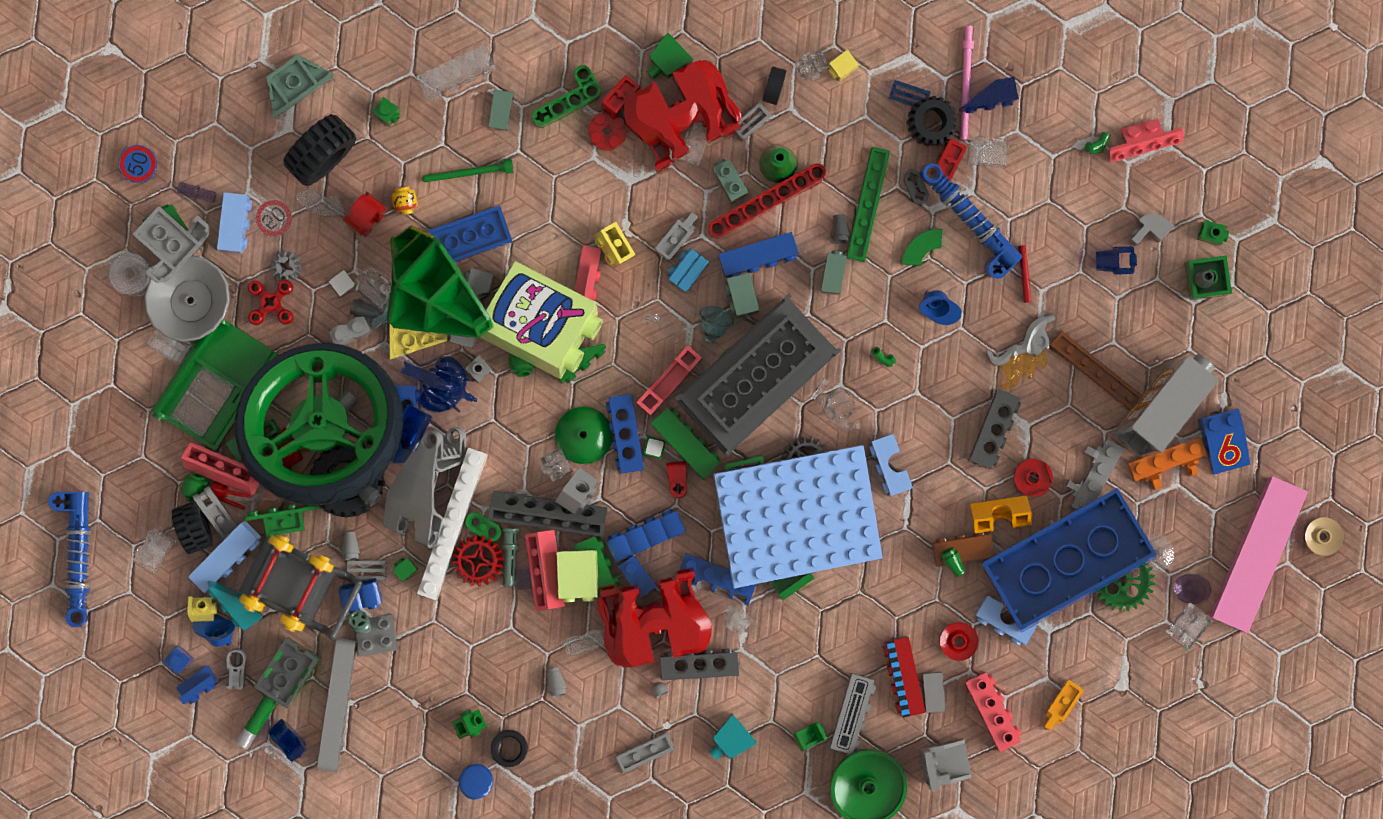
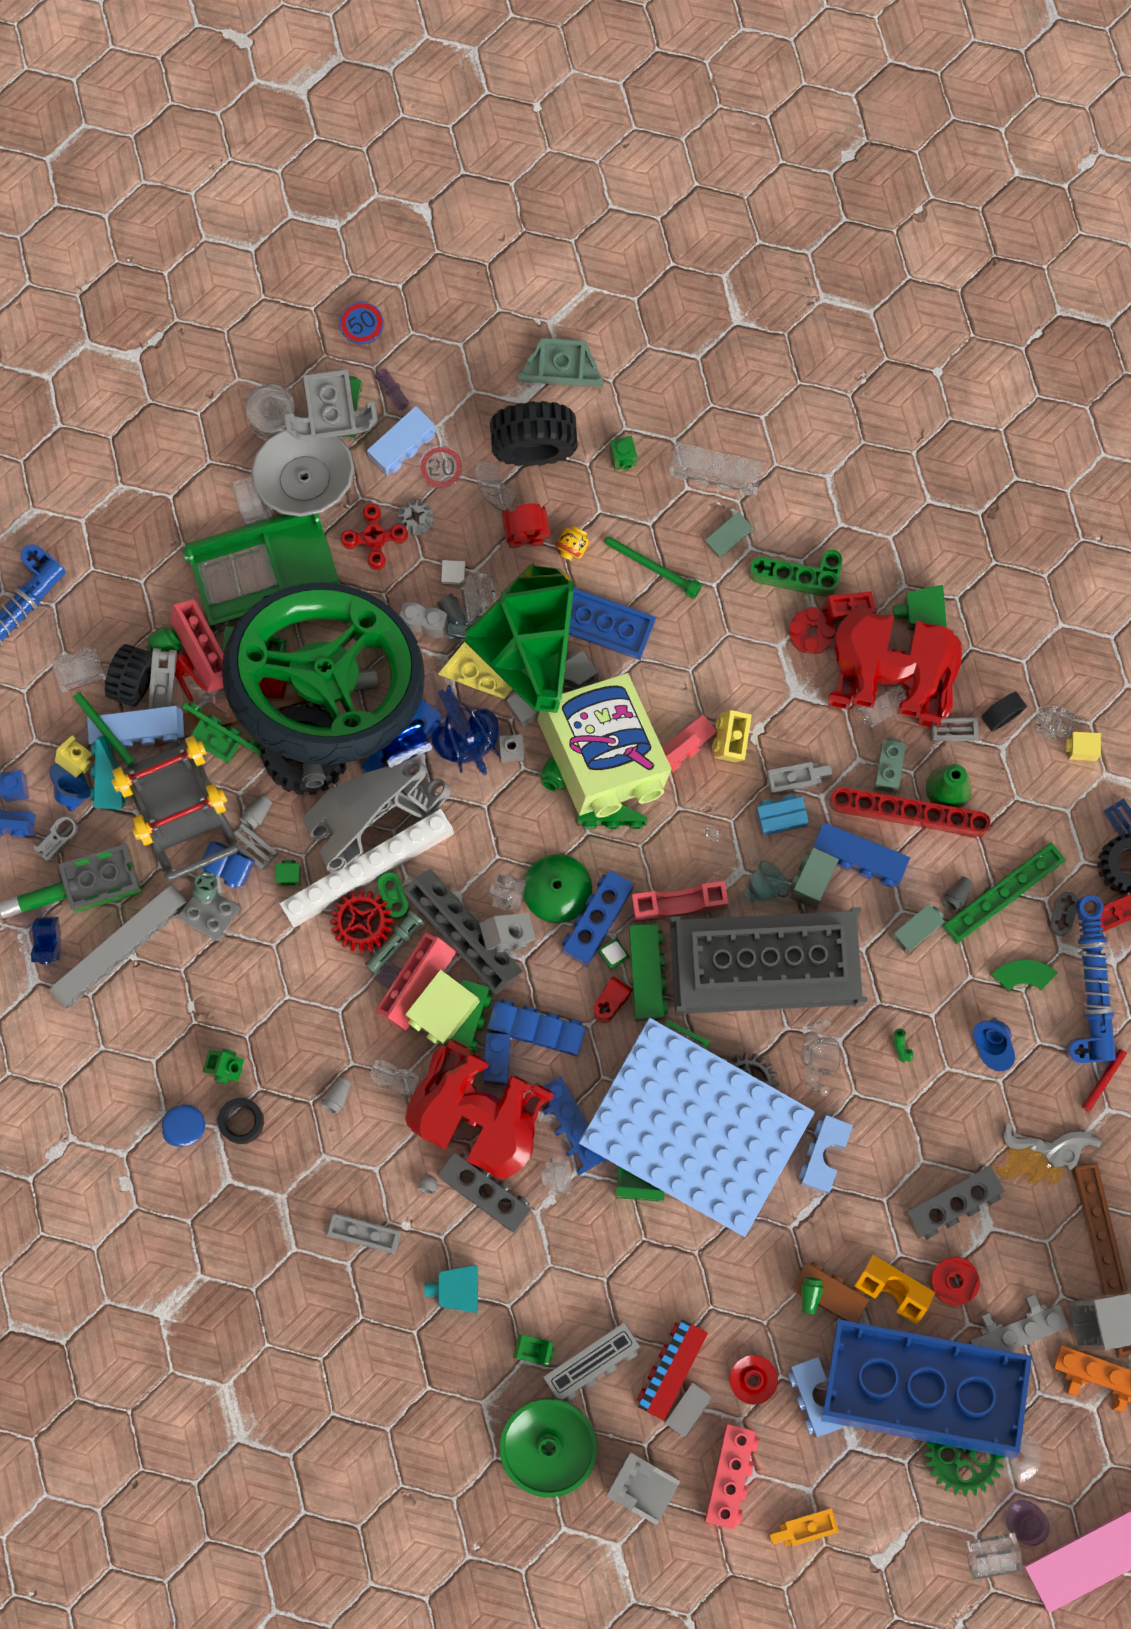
camera: 45 degrees right, 10 degrees down
none -> green bar [73,692,135,766]

